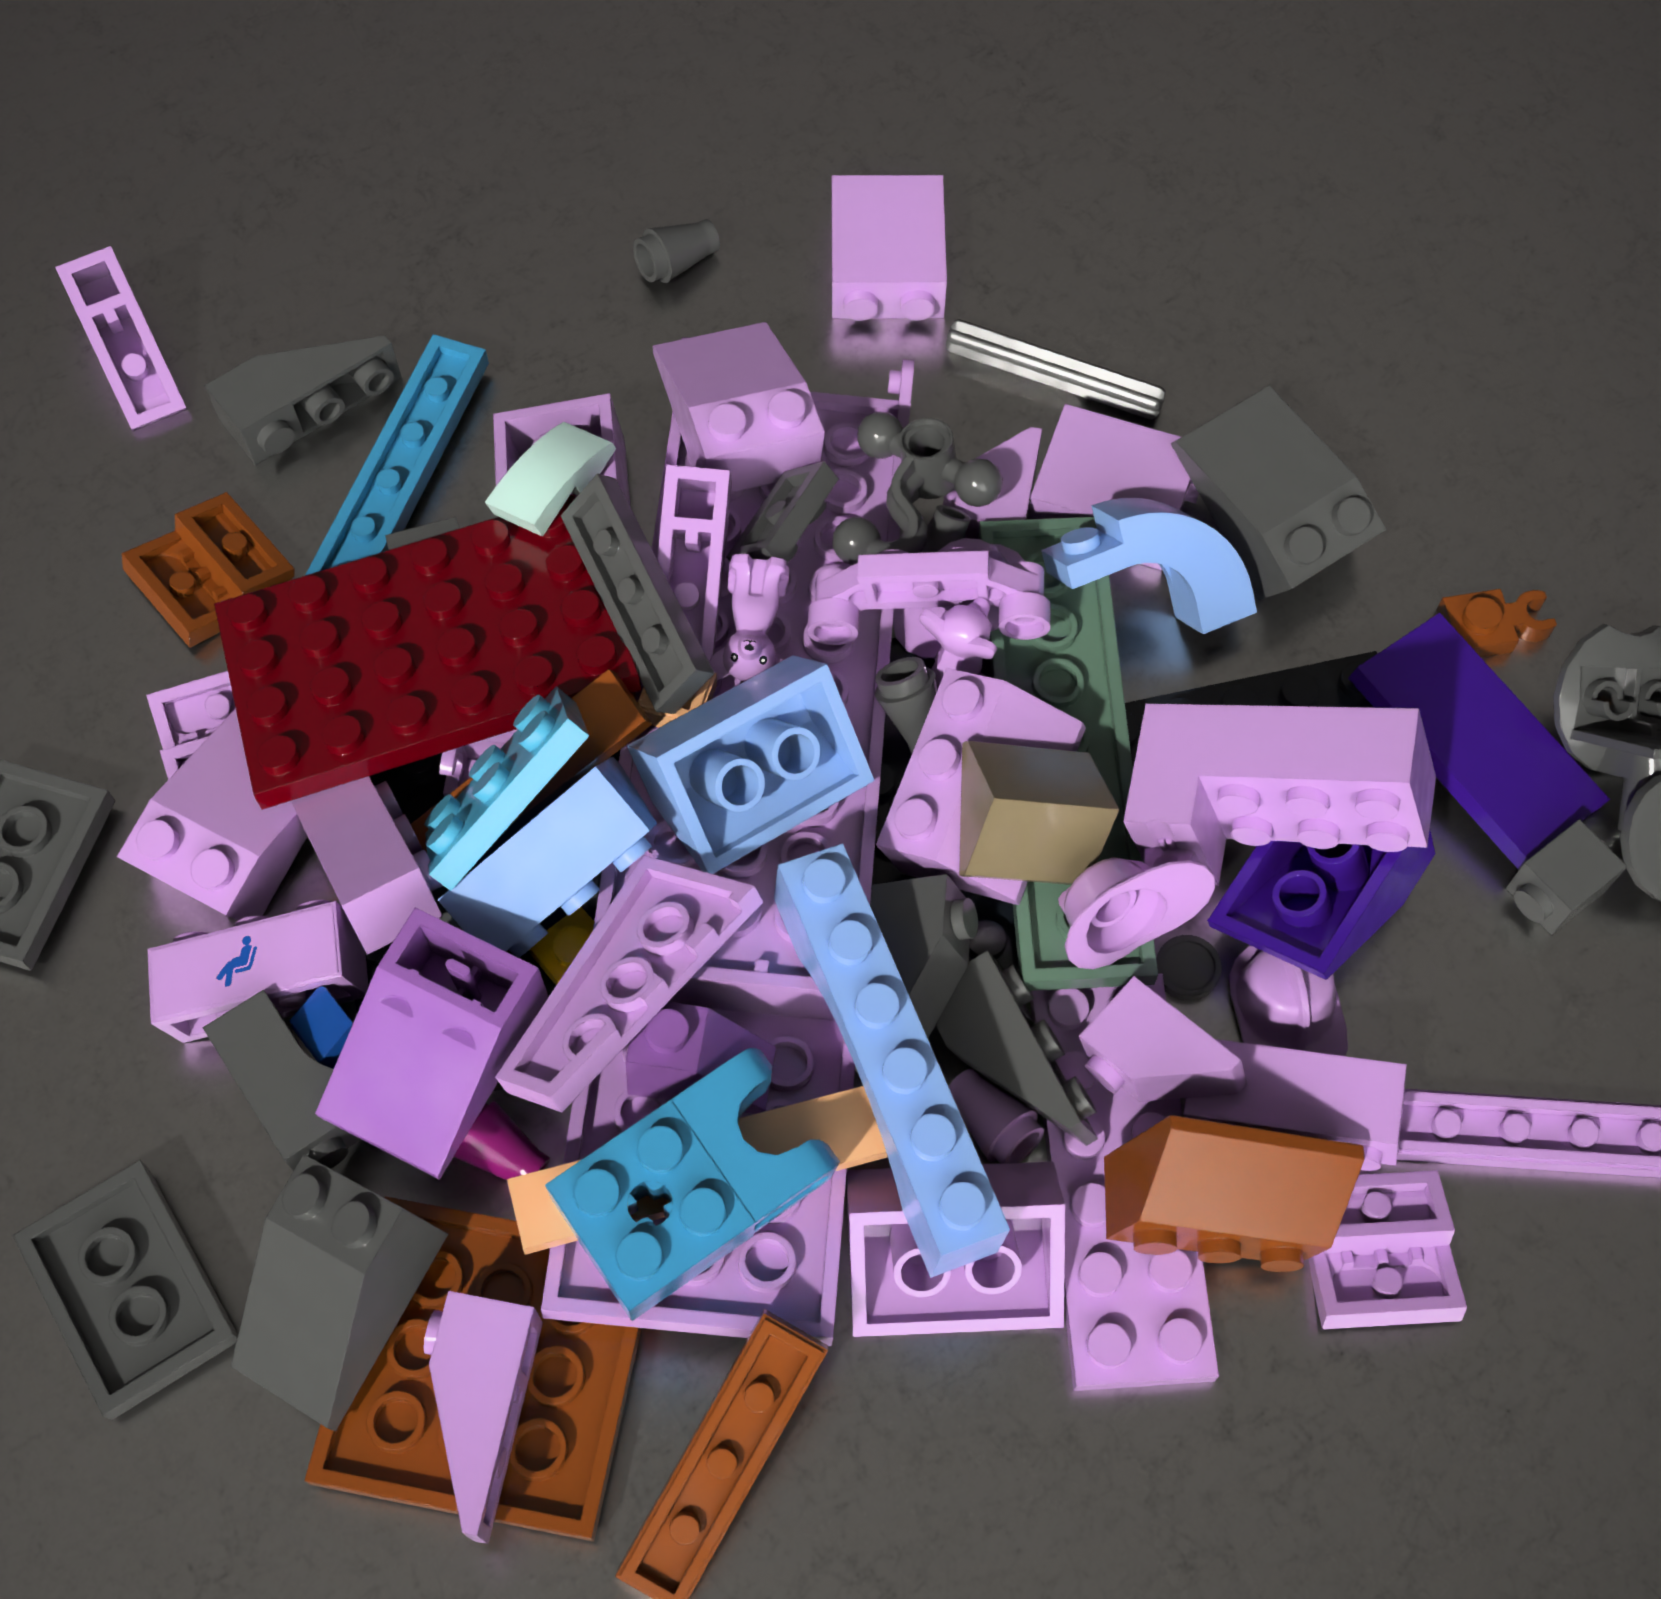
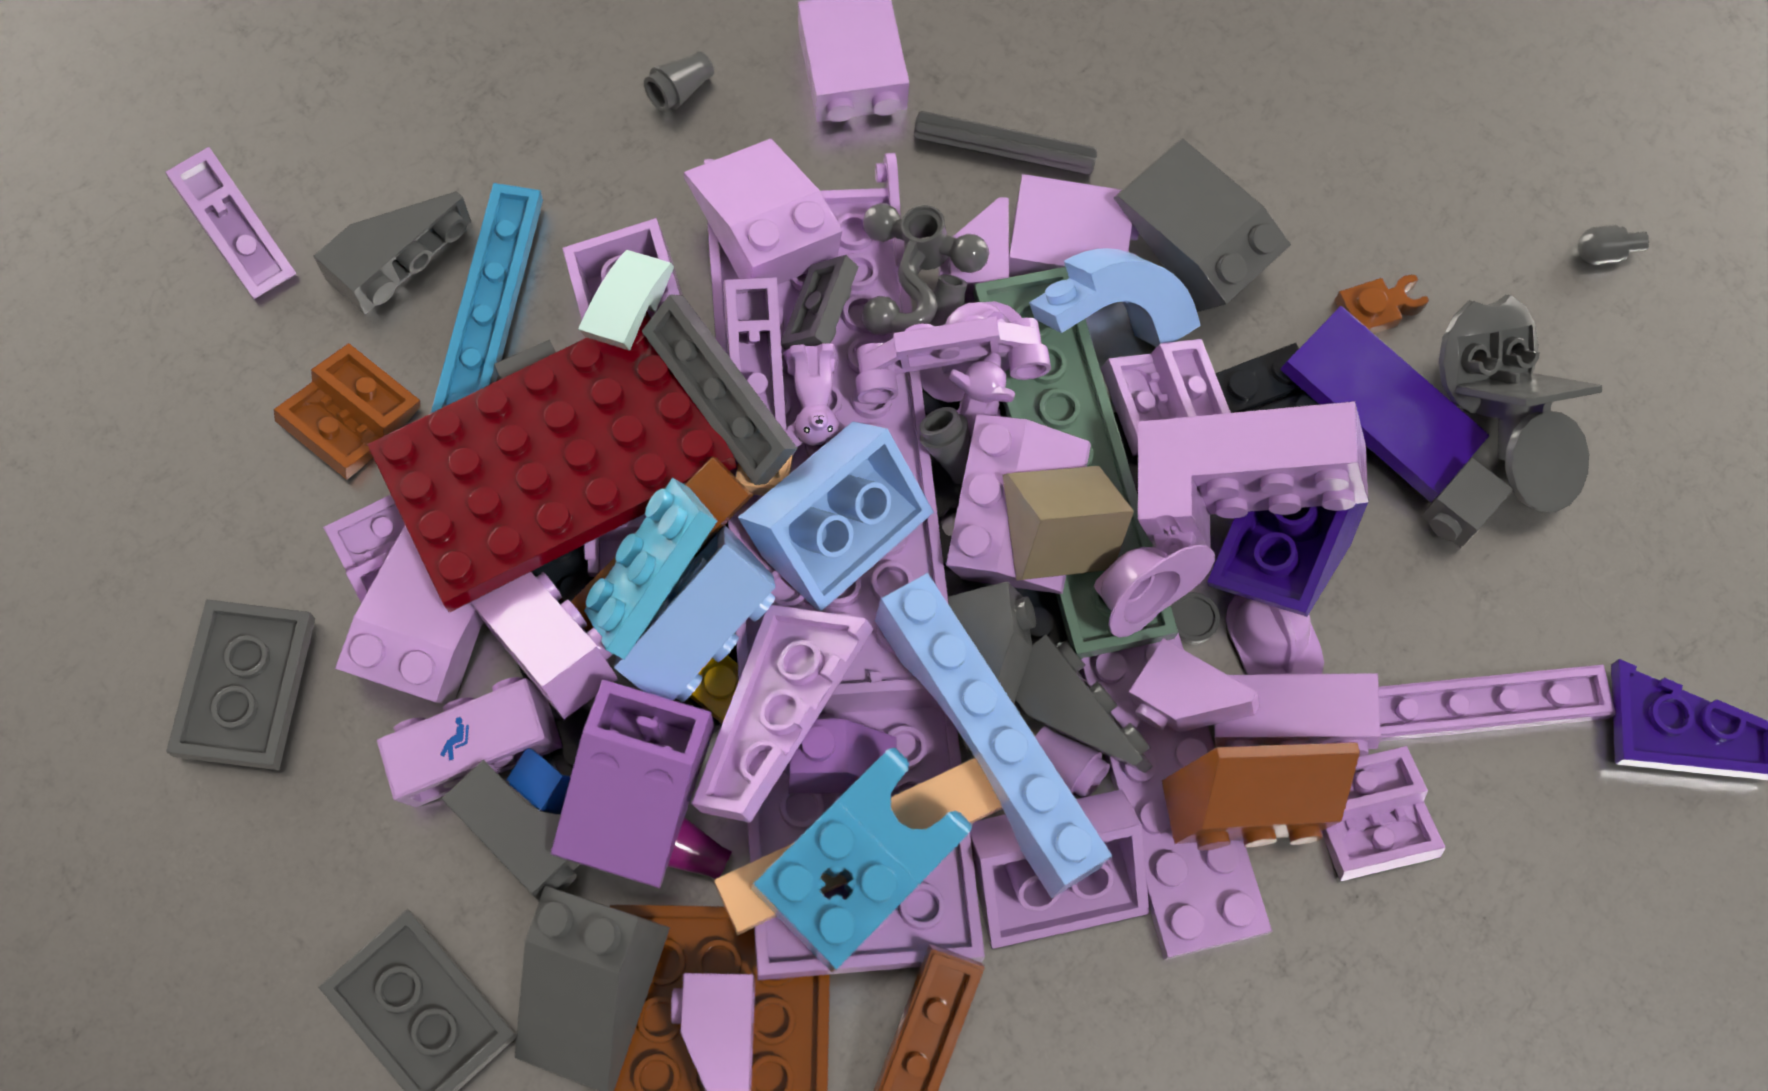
camera: 15 degrees left, 5 degrees up
none -> lavender slope [1100,339,1231,456]

